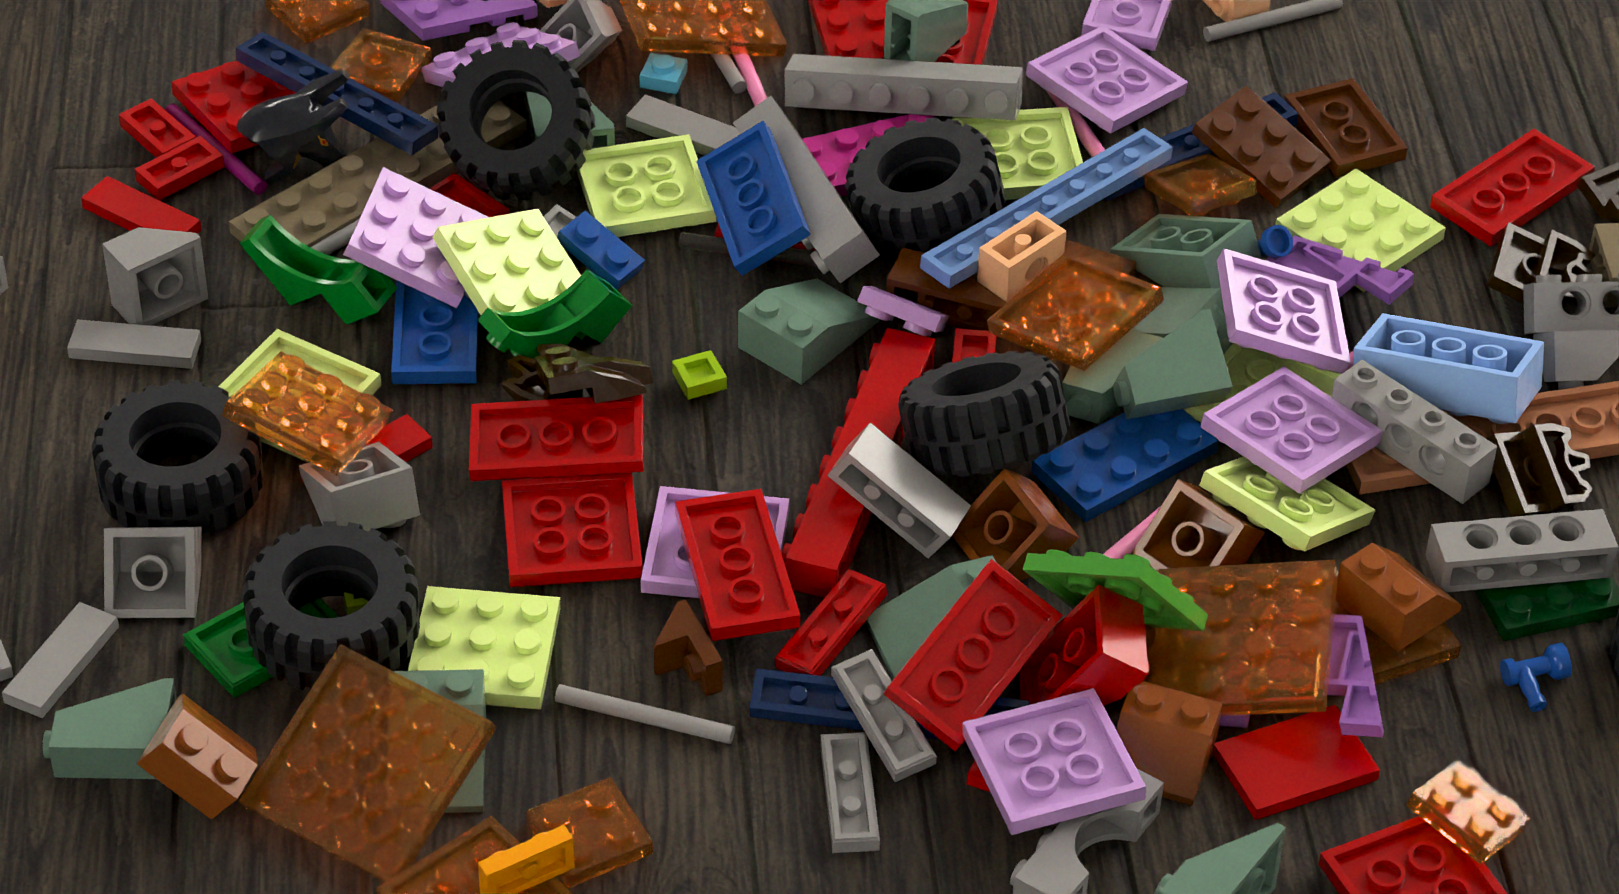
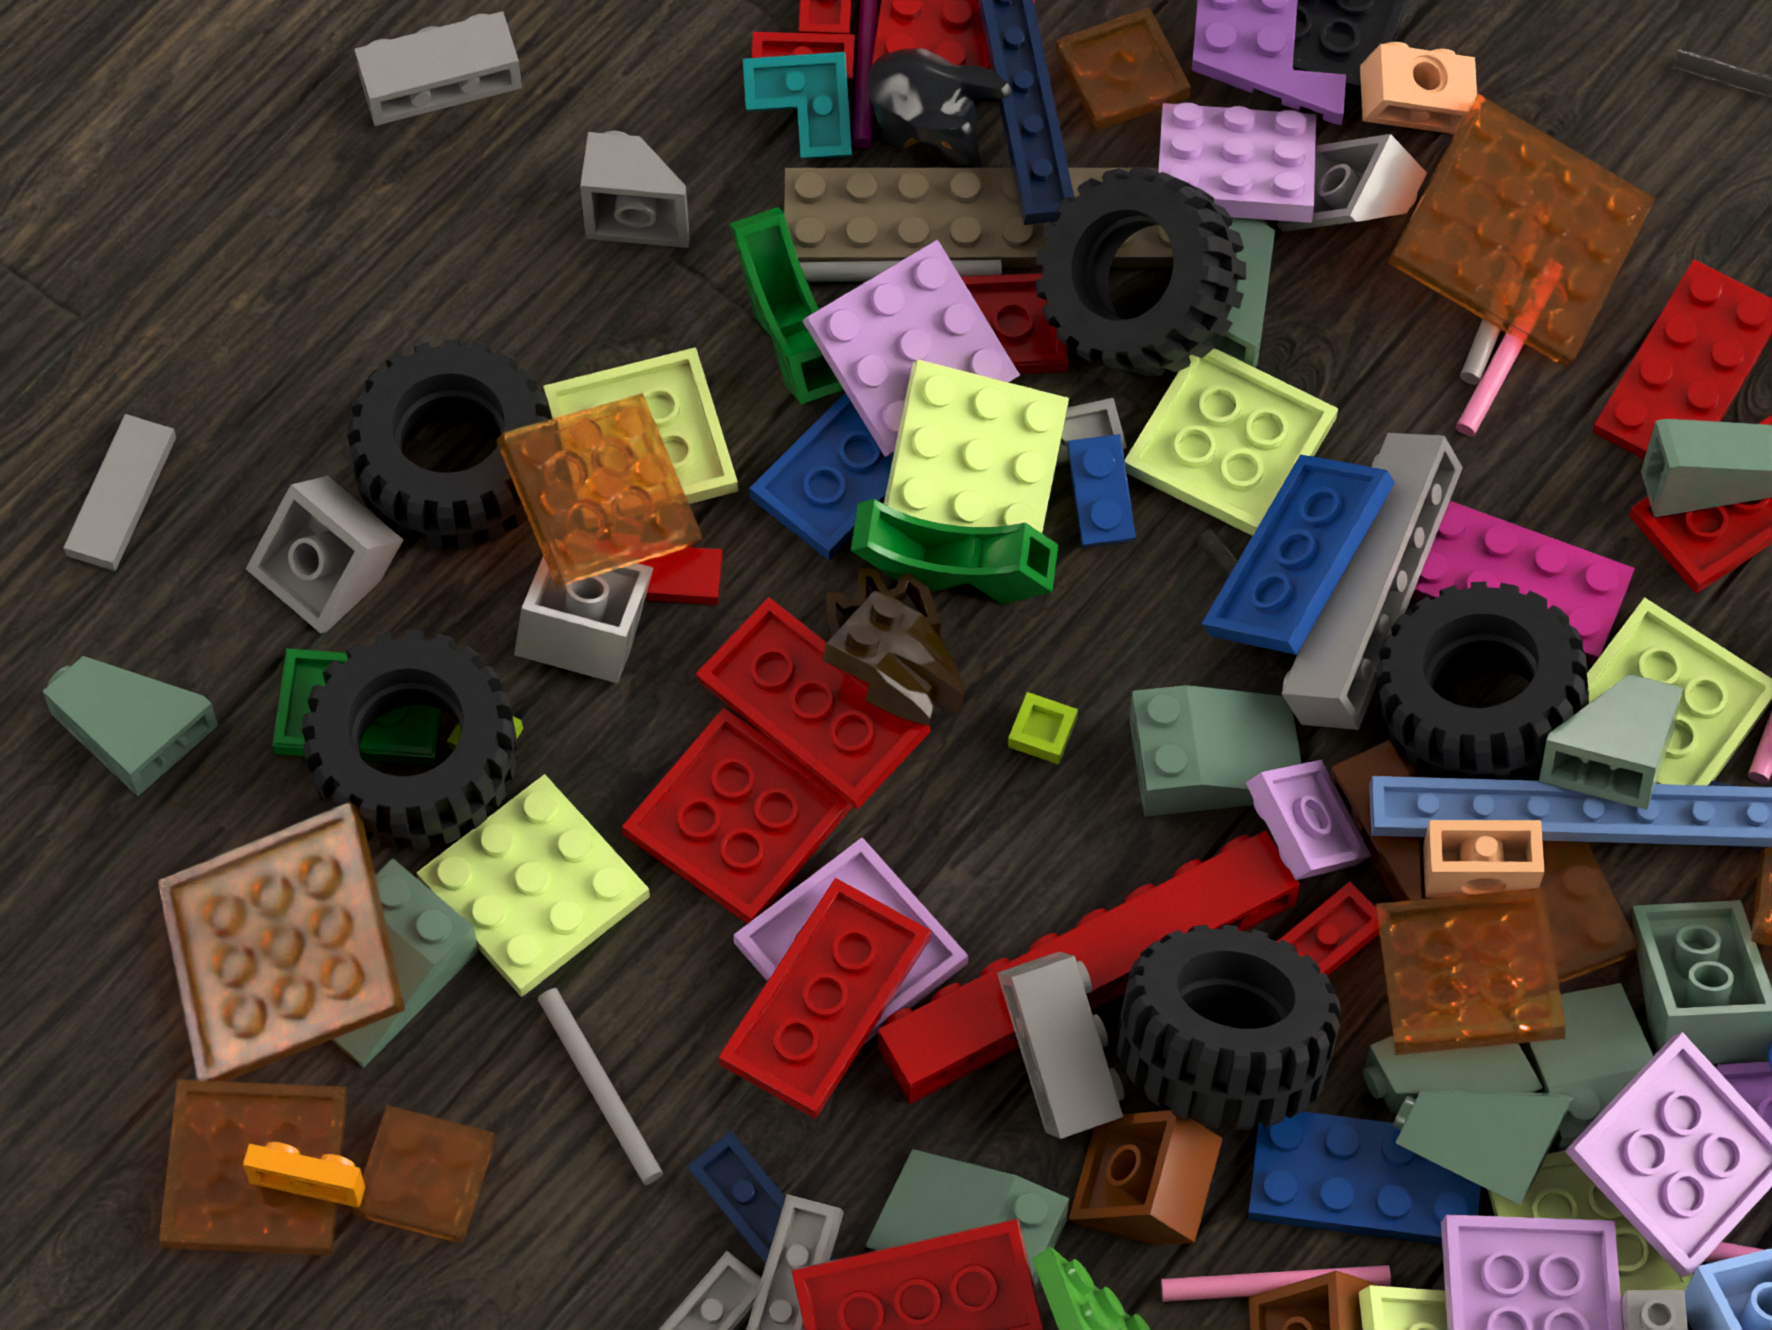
camera: 45 degrees right, 20 degrees up
light grey tile [2,602,119,718] -> none
light grey tile [67,319,201,369] -> none
red tile [81,176,202,234] -> none
dark orange slope [136,693,258,820] -> none
light grey tile [626,94,740,155] -> none
medium azure plate [640,52,687,94] -> none
reddish brown slope [654,599,723,696] -> none
red tile [775,569,887,676] -> none
light grey brick [785,54,1023,120] -> none
none -> teal plate [743,52,852,160]
none -> slope [1539,674,1683,810]

